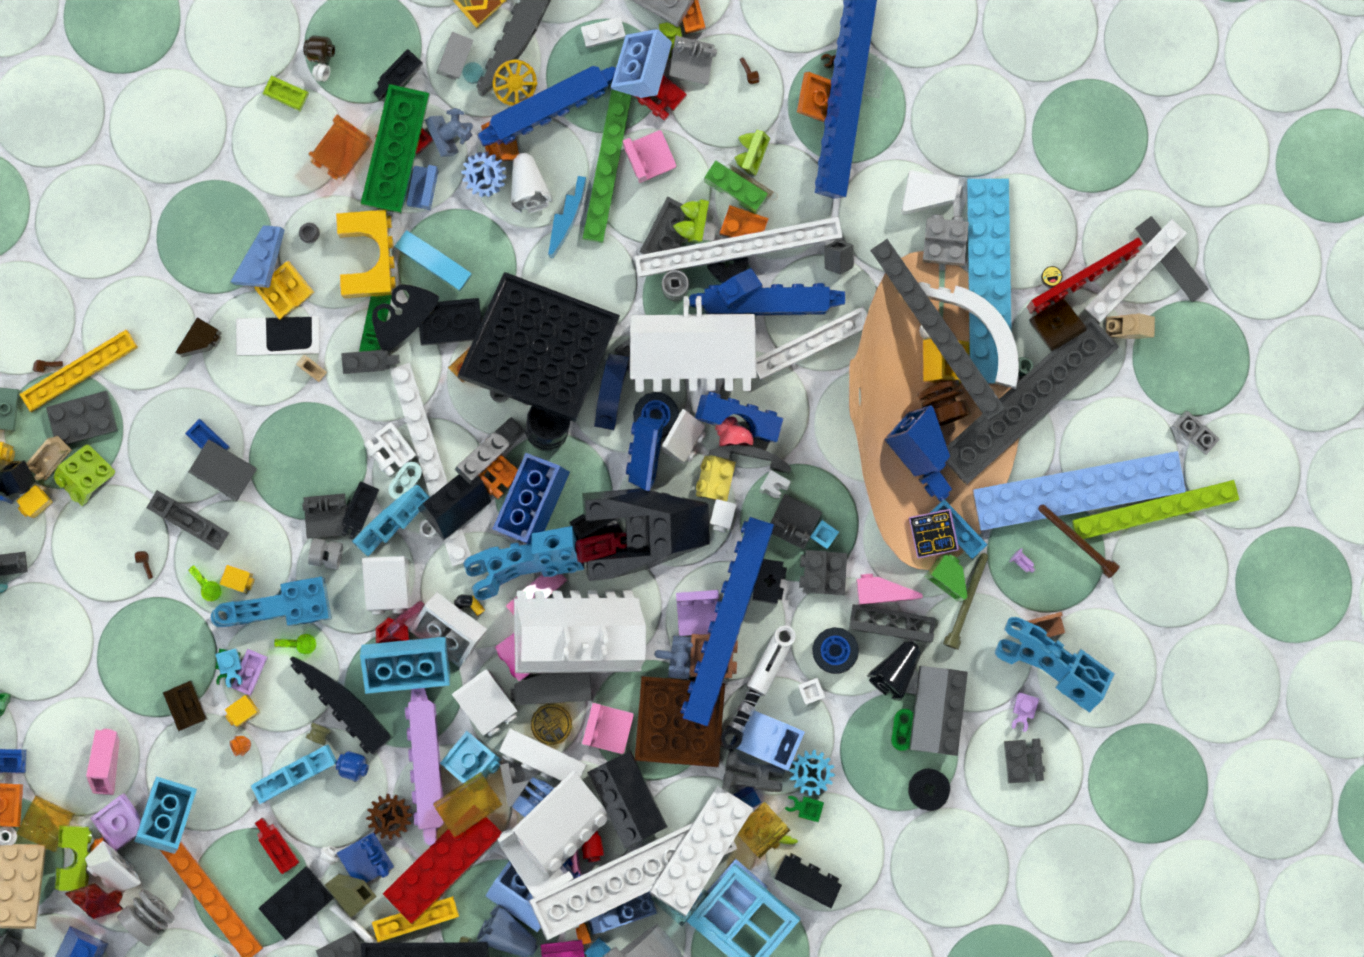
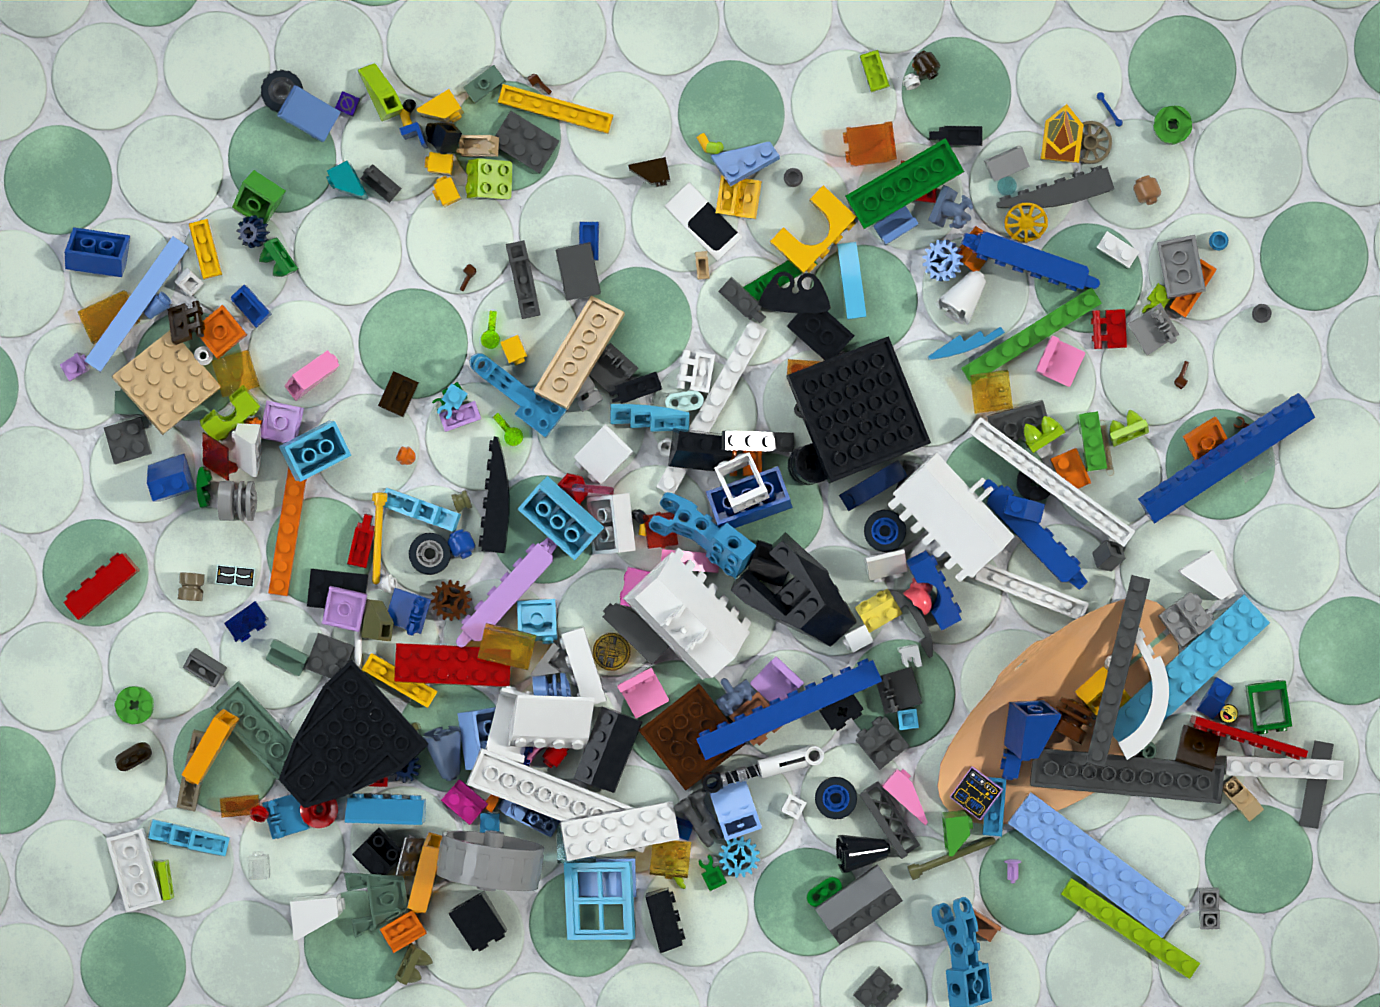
camera: 45 degrees right, 5 degrees up
yellow brick [224,695,260,727] -> none
white slope [452,669,518,737] -> none
dark red plate [575,532,627,563] -> none
light blue slope [611,29,672,98] -> none
blue slope [626,416,664,491] -> none
light grey wheel [662,270,689,301] -> none
black plate [908,768,951,811] -> none
lavender plate [1011,693,1039,732] -> none
reddish brown piece [1038,504,1120,578] -> none
none -> green slope [196,467,213,508]
none -> lavender tile [322,586,368,632]
none -> yellow piece [372,493,388,585]
none -> black wheel [409,533,451,575]
none -> yellow brick [432,176,461,207]
none -> tan plate [534,296,625,410]
none -> clear red piece [643,512,678,549]
none -> arm [696,133,724,154]
none -> white window [714,452,770,513]
none -> clear yellow hinge [970,370,1013,414]
none -> blue slope [1196,677,1233,720]
none -> green window [1245,680,1292,735]

